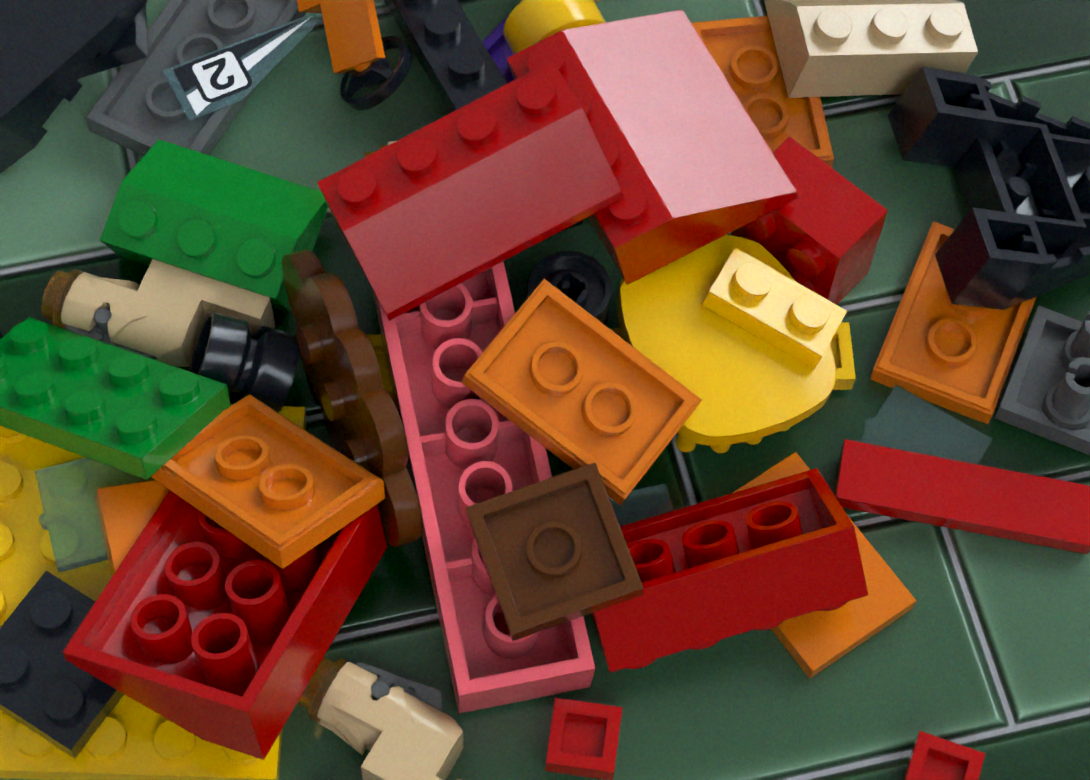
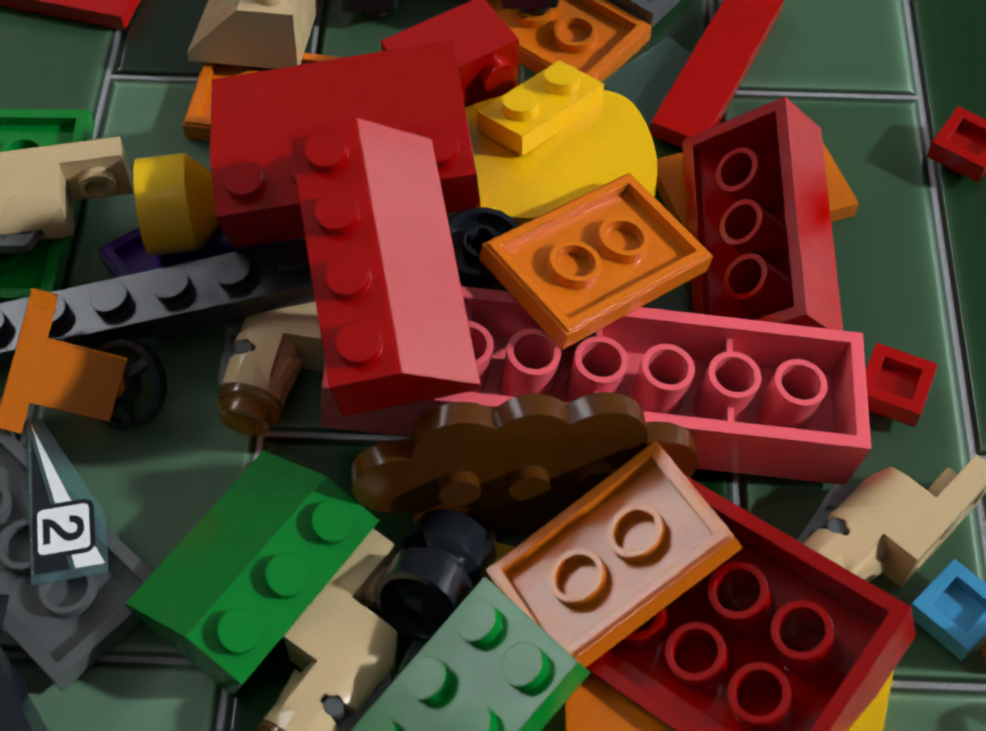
camera: 70 degrees left, 5 degrees down
reddish brown plate [465,463,644,641] -> none

